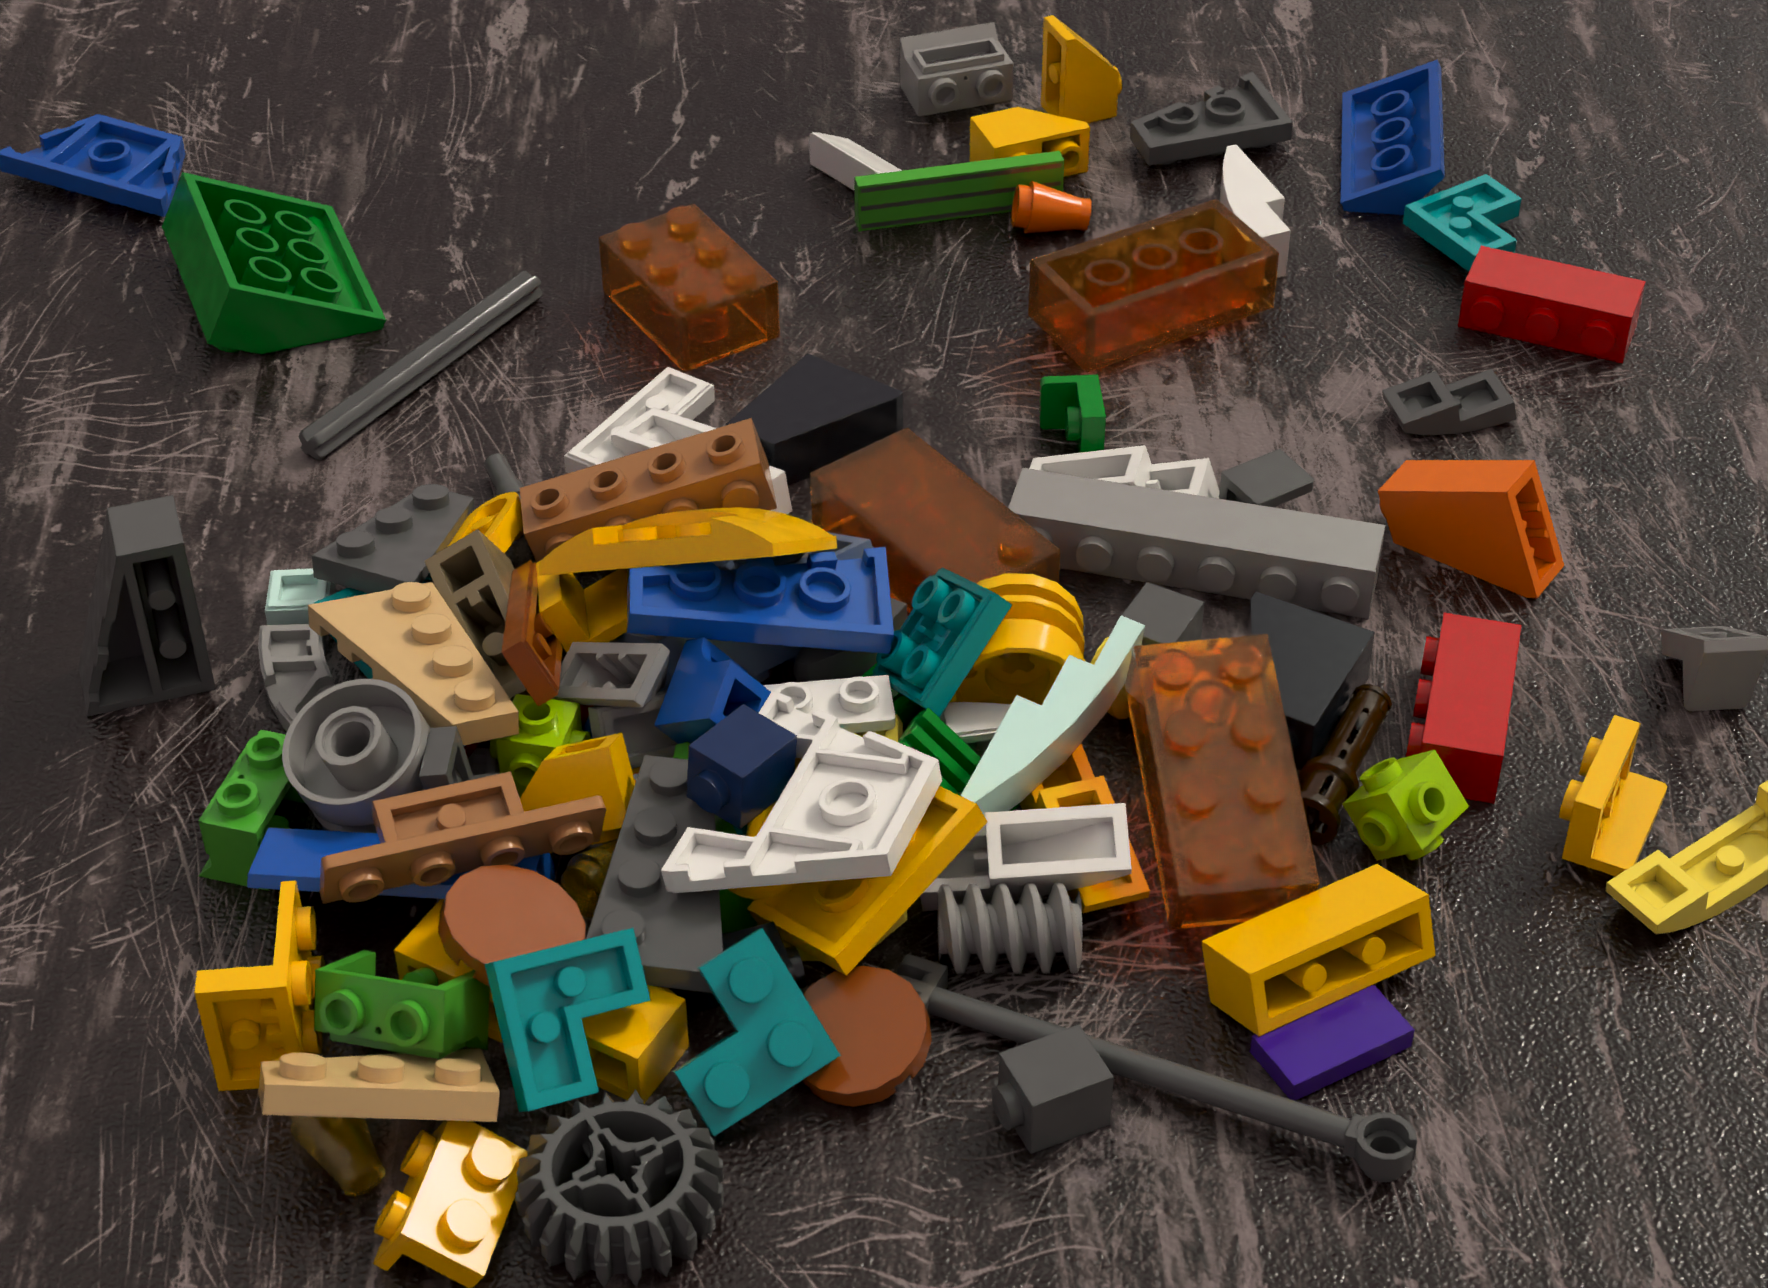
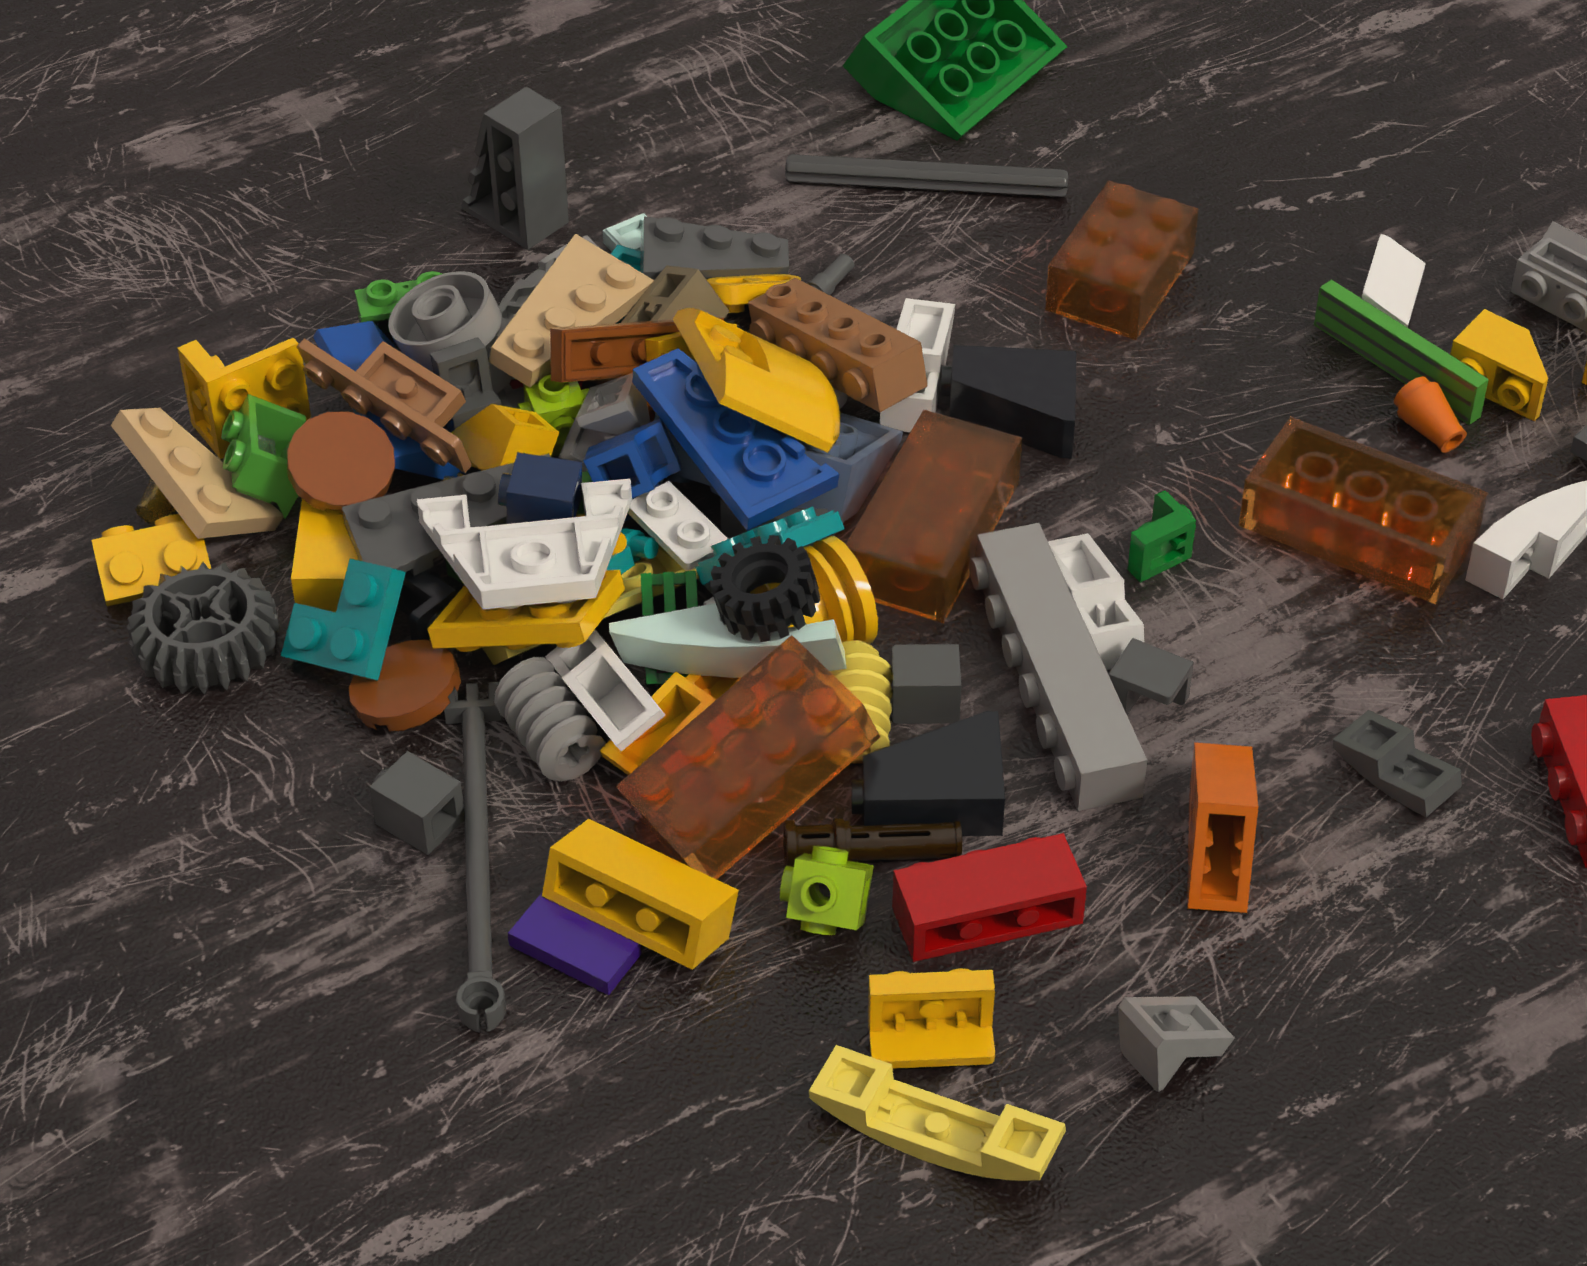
camera: 60 degrees right, 5 degrees up
teal plate [485,928,650,1112] -> none
white tile [564,367,715,473] -> none
none -> black tyre [710,535,820,642]

